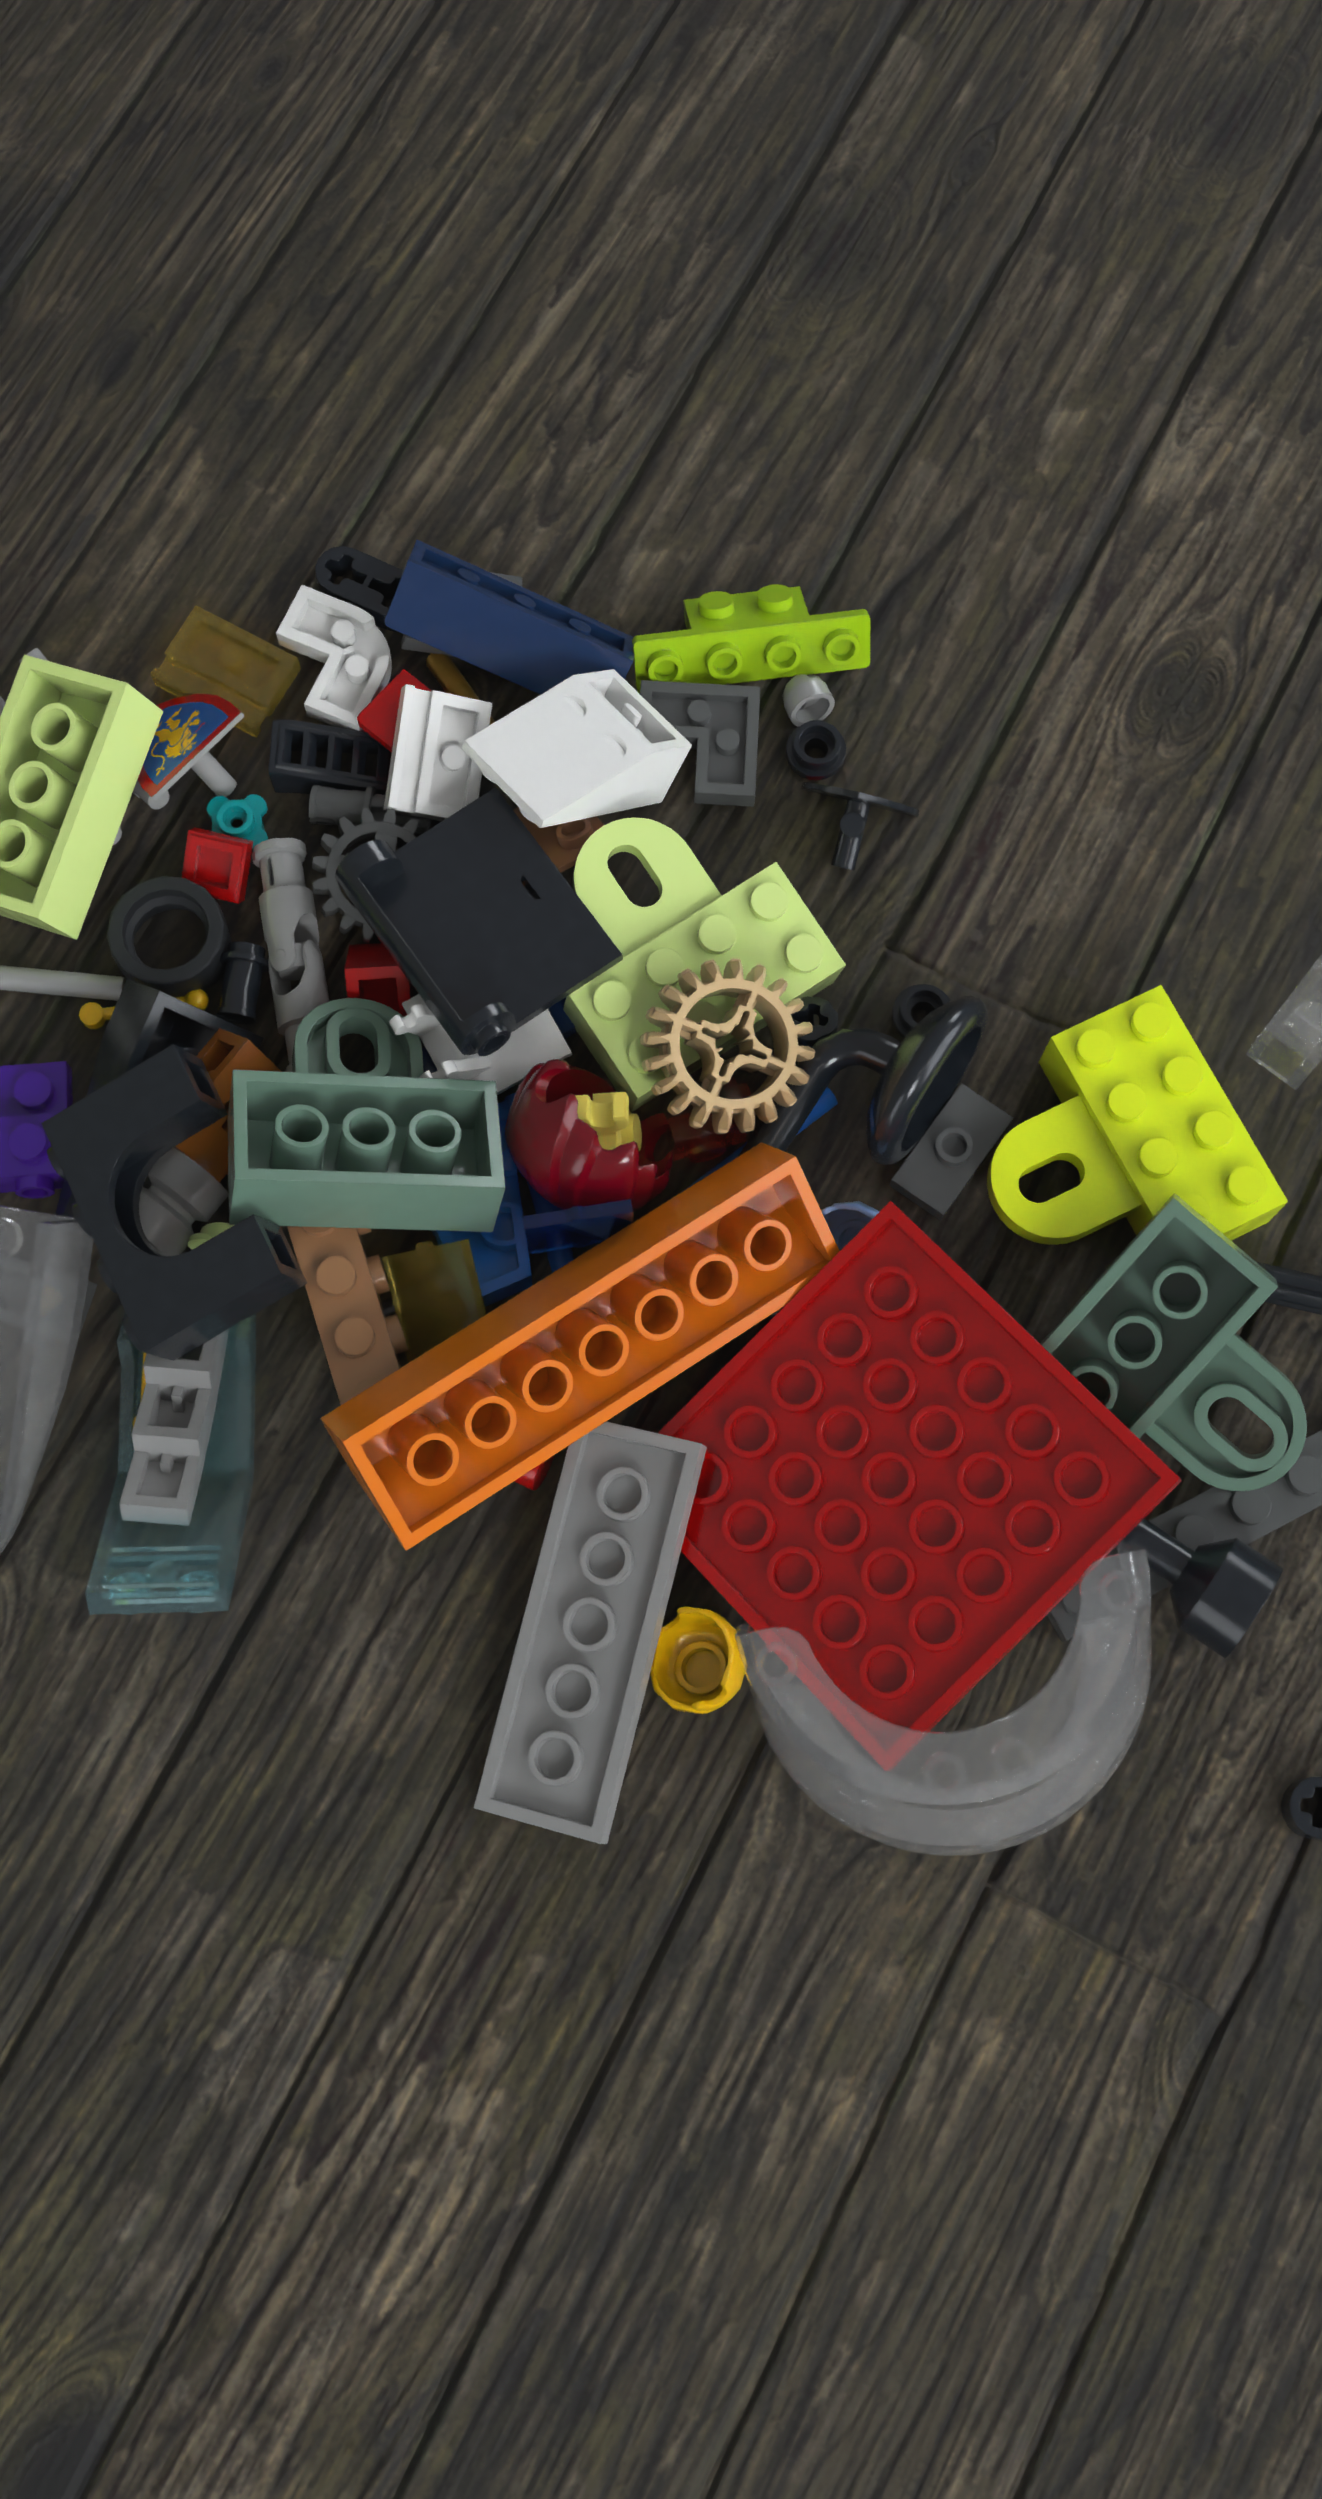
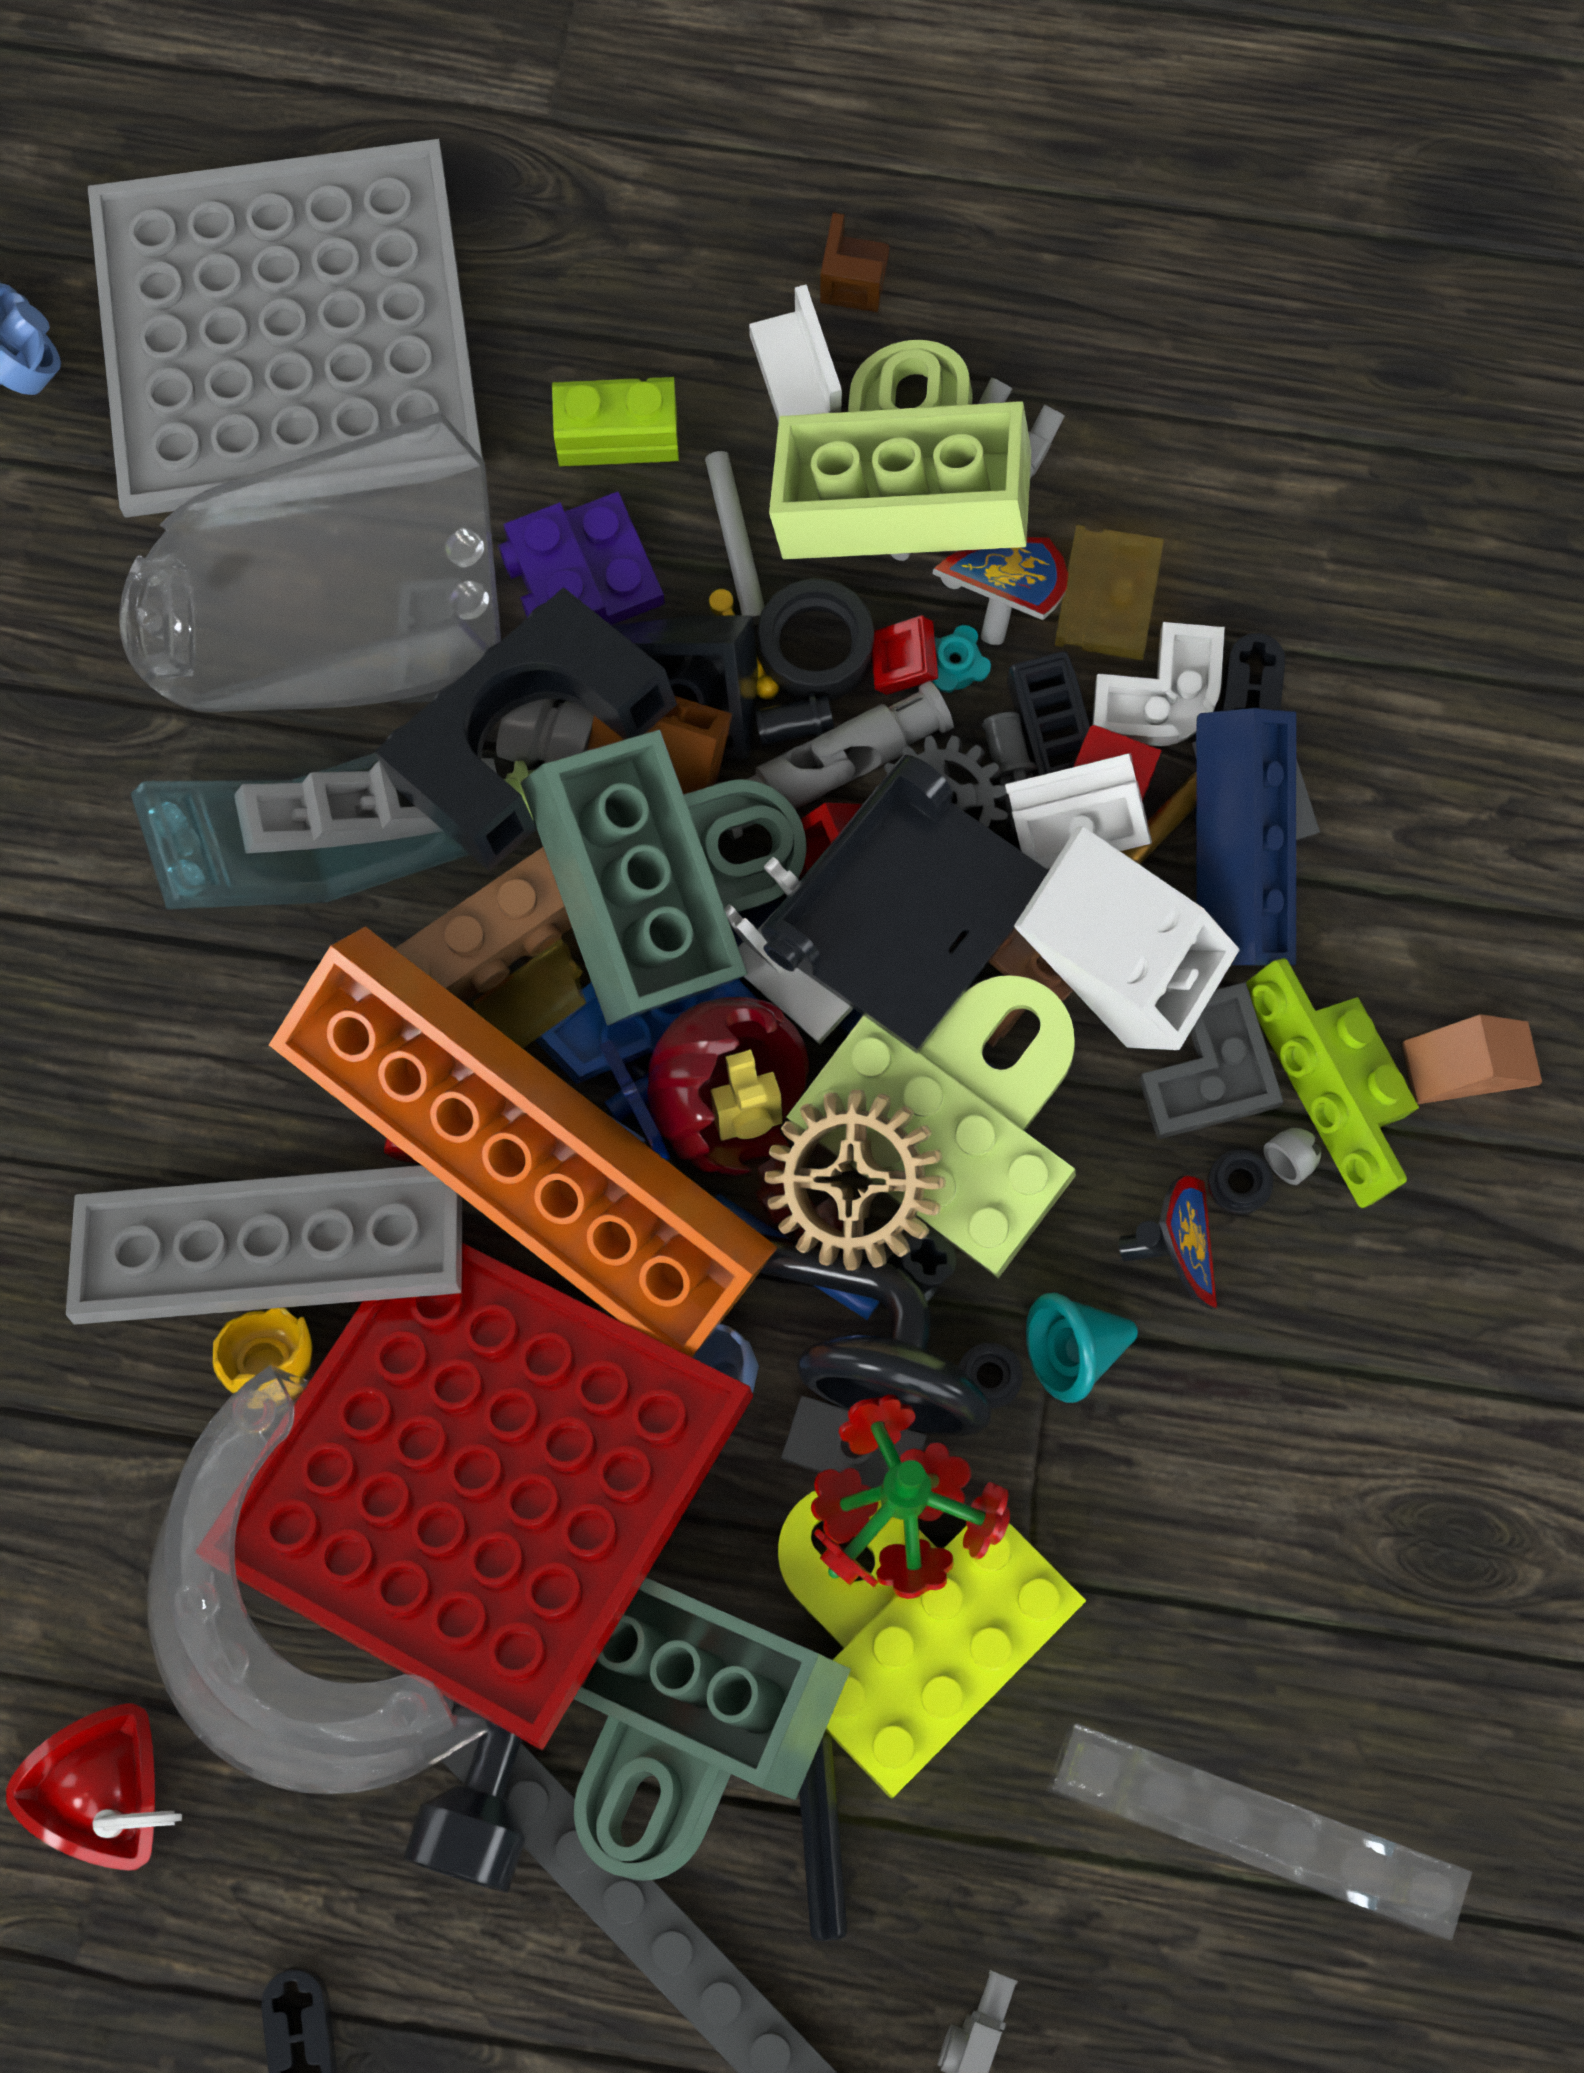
camera: 75 degrees right, 0 degrees up
none -> red hat [6,1703,182,1871]
none -> red plant [811,1394,1010,1599]
none -> teal hat [1025,1293,1138,1403]
none -> nougat slope [1402,1014,1542,1104]

